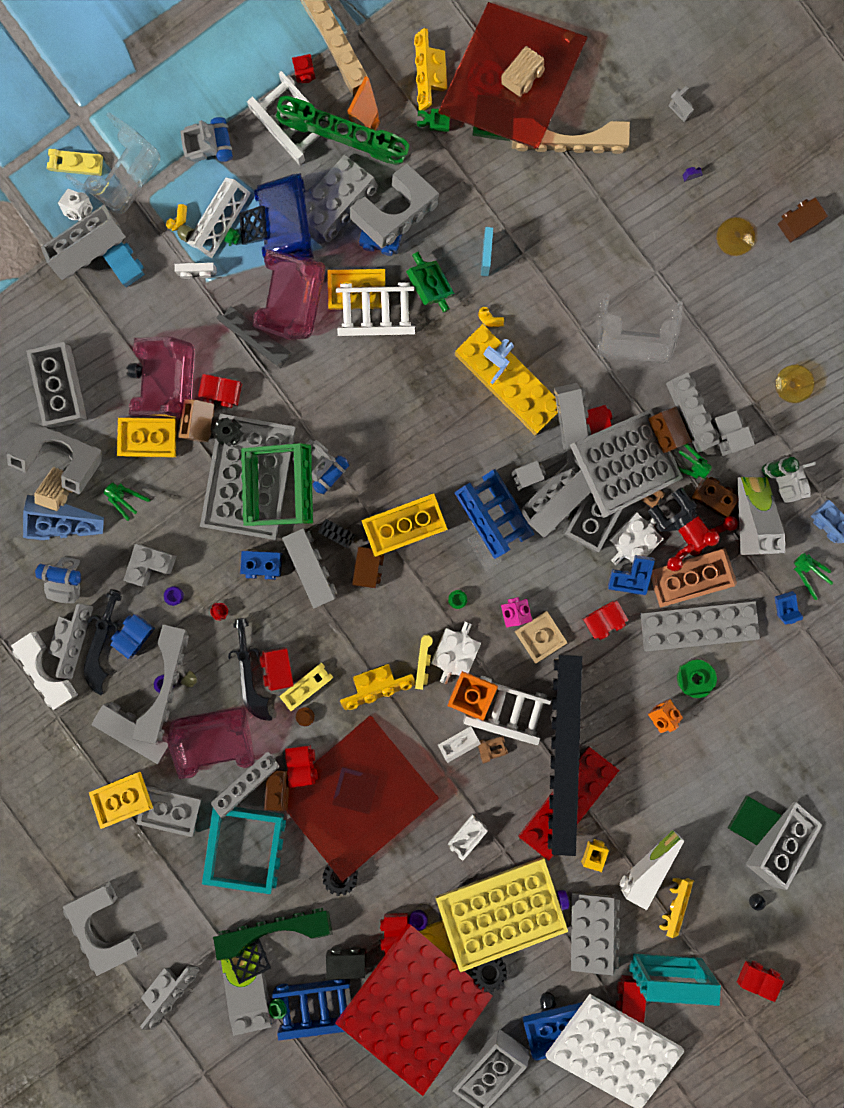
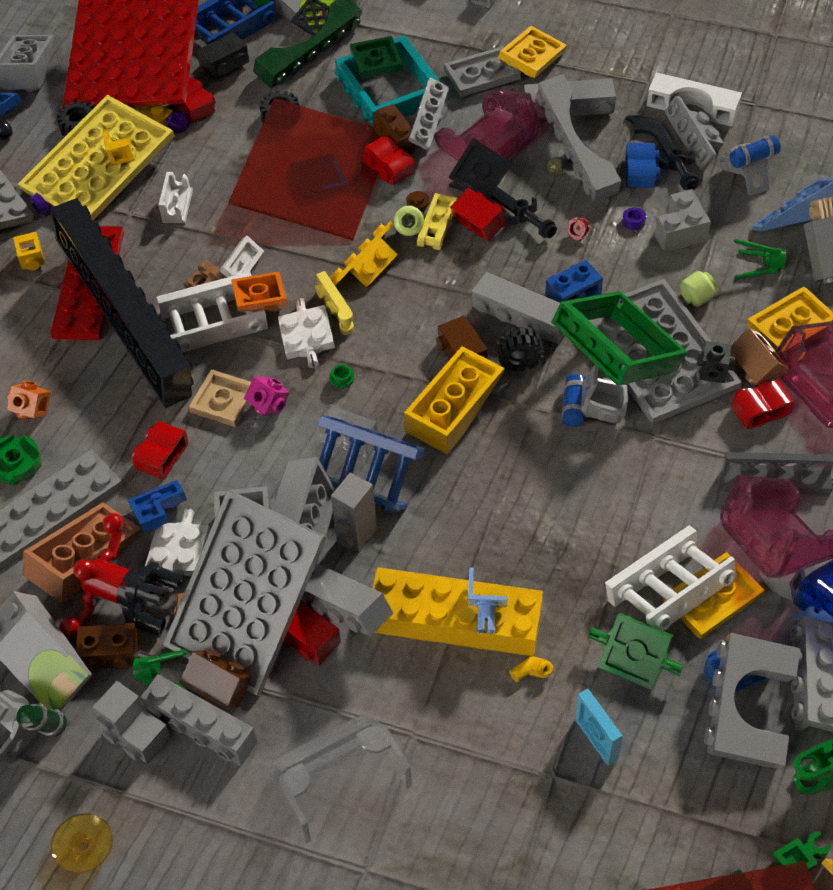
camera: 150 degrees right, 35 degrees down
none -> yellow panel [103,130,135,166]
none -> dark green plate [350,36,403,79]
none -> yellowish green head [394,206,424,236]
none -> black plate [448,138,512,201]
none -> yellowish green head [679,271,717,307]

